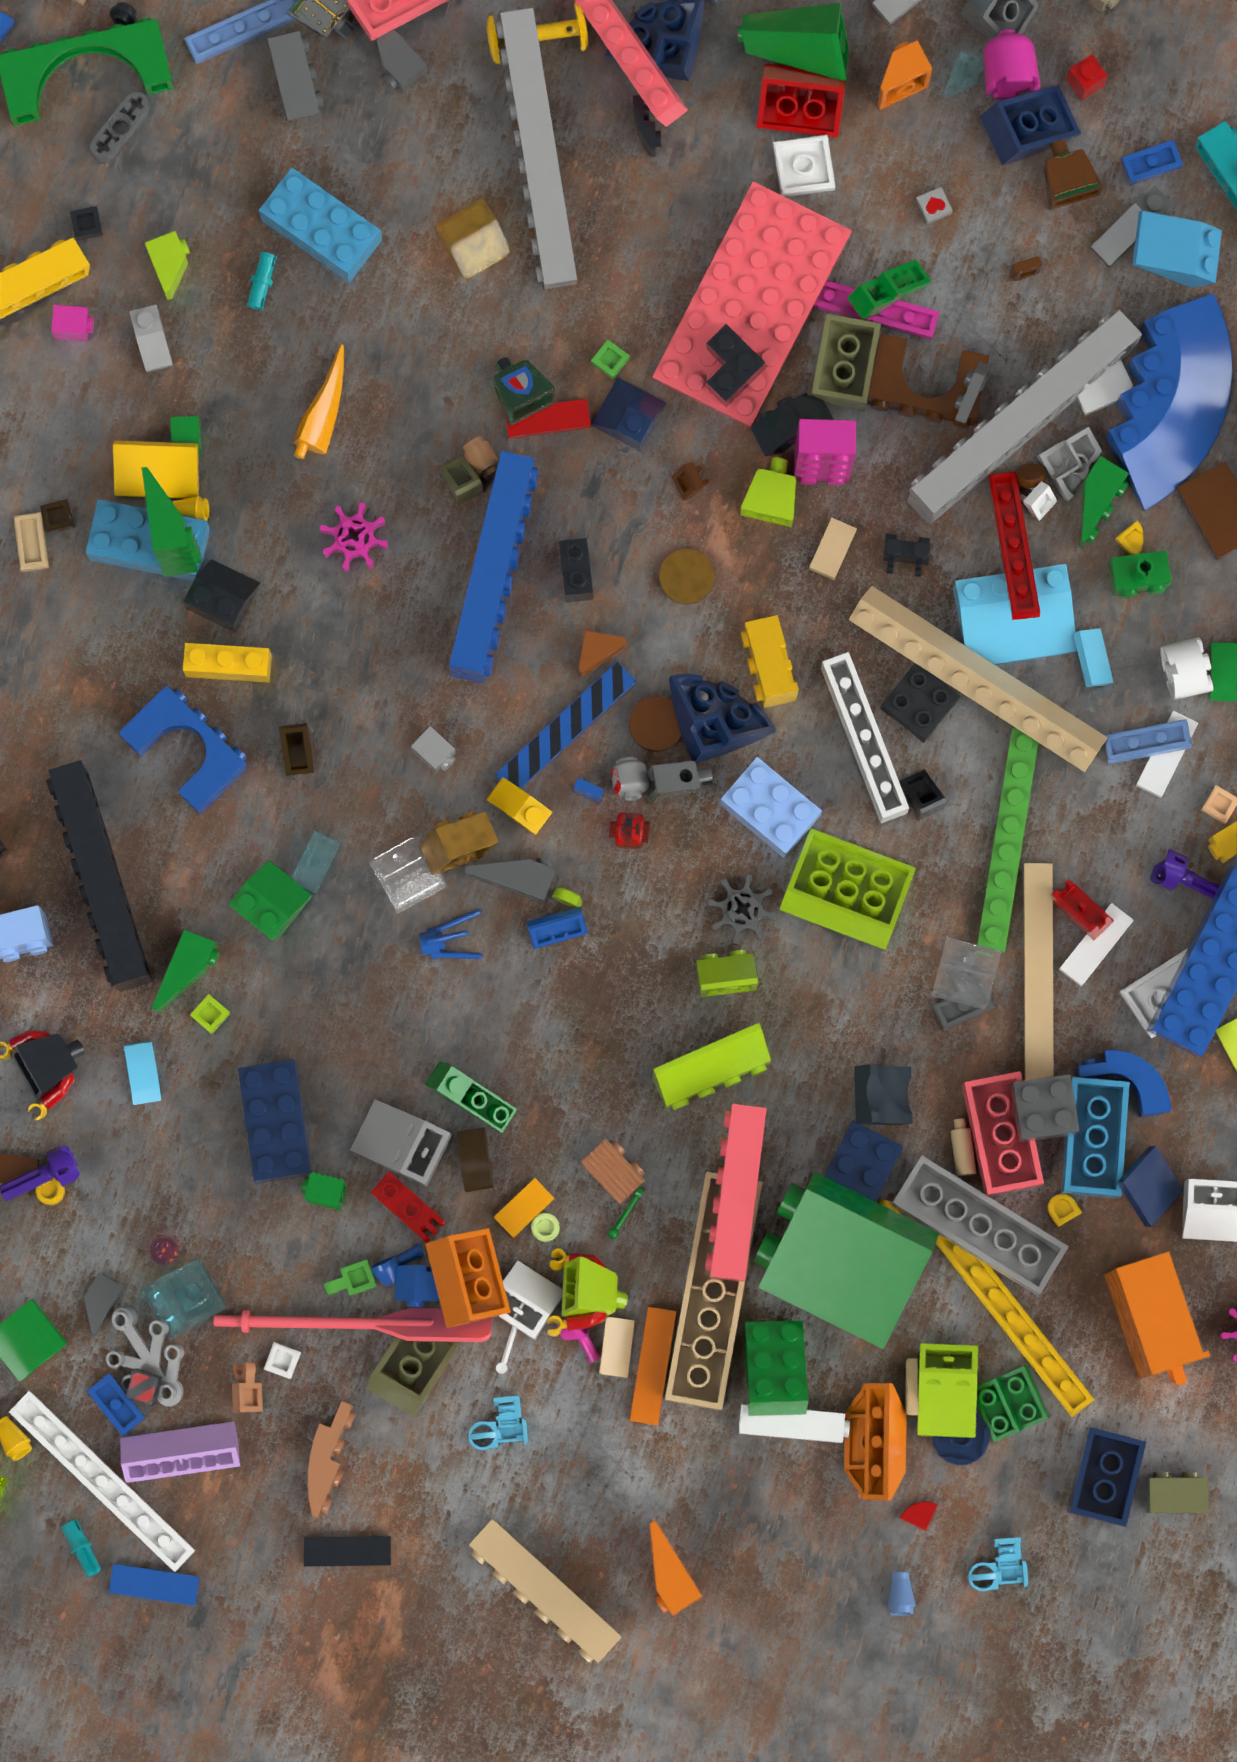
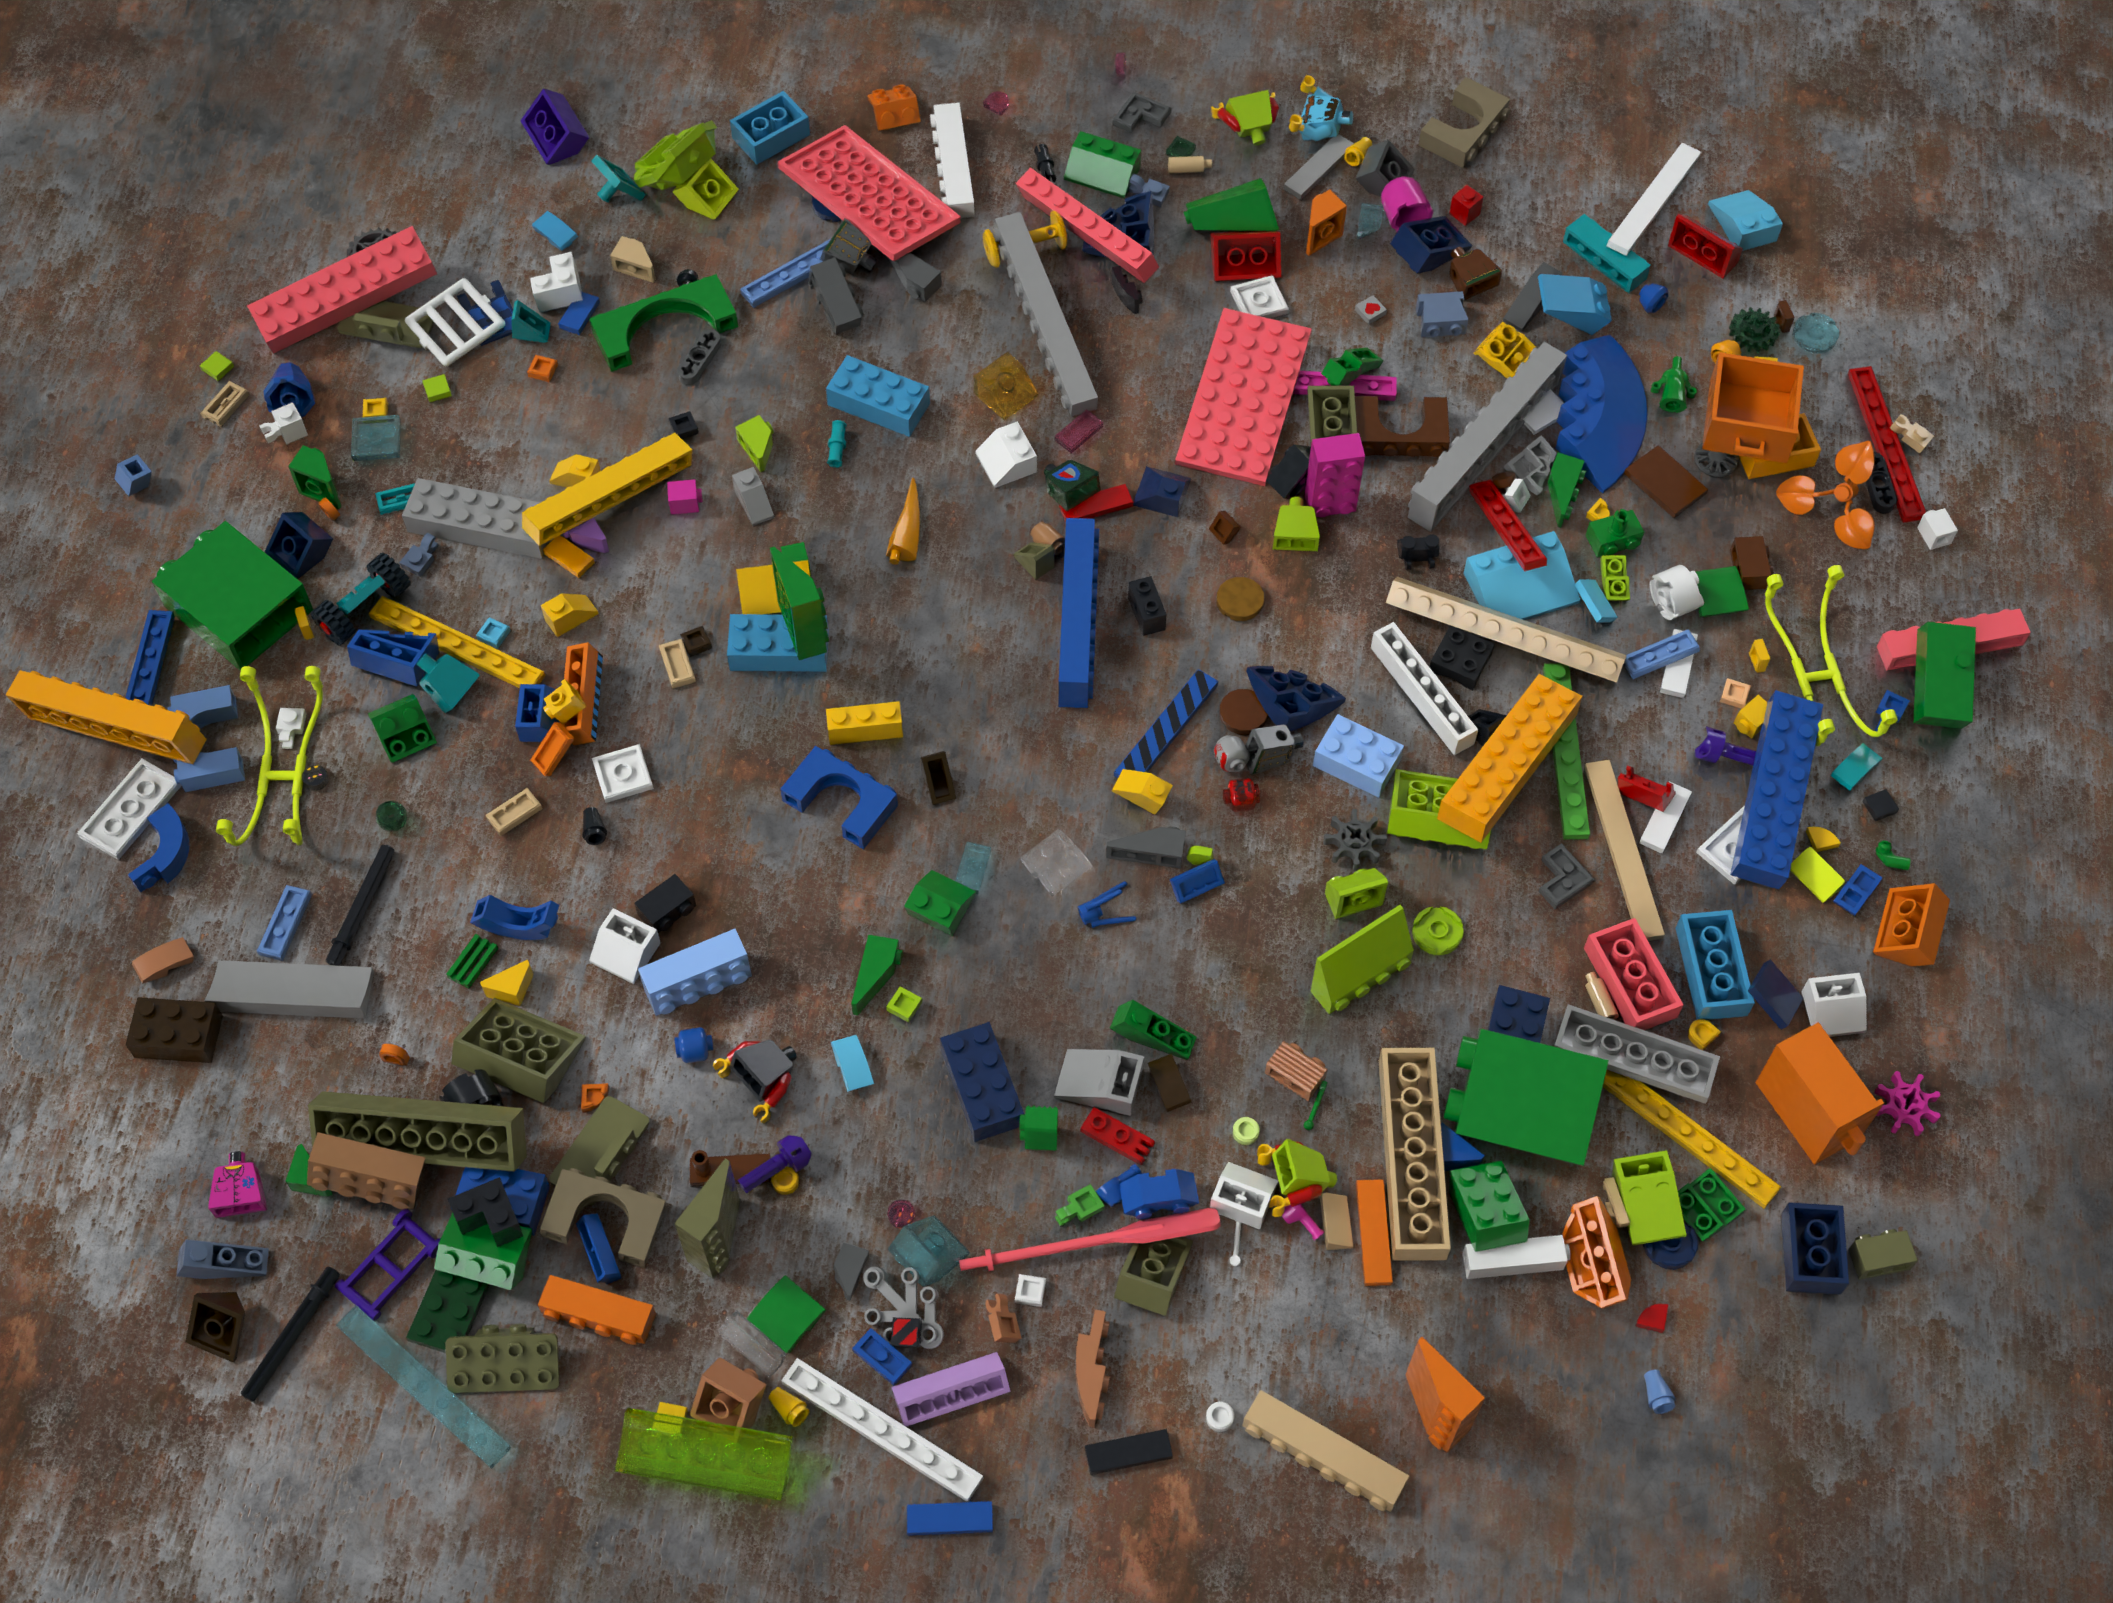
camera: 10 degrees left, 20 degrees down
black brick [46,760,153,992] -> none
teal axle [61,1519,101,1577] -> none
black slope [183,559,261,633] -> none
dark pink gear [320,502,389,572] -> none
light grey brick [411,726,456,774] -> none
pearl gold brick [419,811,499,876] -> none
orange slope [425,1228,511,1328] -> none
medium azure piece [468,1395,528,1451] -> none
light orange tile [494,1178,555,1238] -> none
blue tile [573,777,604,804] -> none
dark orange slope [578,630,628,679] -> none
bright green plate [591,340,630,380] -> none
coral brick [705,1104,767,1282] -> none
black brick [706,324,766,407] -> none
yellow wedge [740,615,799,708] -> none
tan tile [809,518,857,580] -> none
black brick [854,1064,913,1125] -> none
clear slope [931,937,1001,1010] -> none
dark grey plate [954,361,990,423] -> none
medium azure piece [967,1537,1028,1591] -> none
reddish brown tile [1010,256,1042,281] -> none
dark grey brick [1010,1074,1079,1142] -> none
blue arch [1075,1050,1172,1117] -> none
blue plate [1121,140,1183,185] -> none
none -> white slope [976,421,1037,488]
none -> clear pink tile [1055,409,1103,454]
none -> white tile [1206,1402,1234,1432]
none -> lime tile [1412,906,1464,956]
none -> sand blue hips [1416,291,1468,337]
none -> light orange brick [1437,674,1582,843]
none -> blue slope [1441,1123,1485,1171]
none -> yellow slope [1474,322,1537,379]
none -> lime slope [1600,555,1630,601]

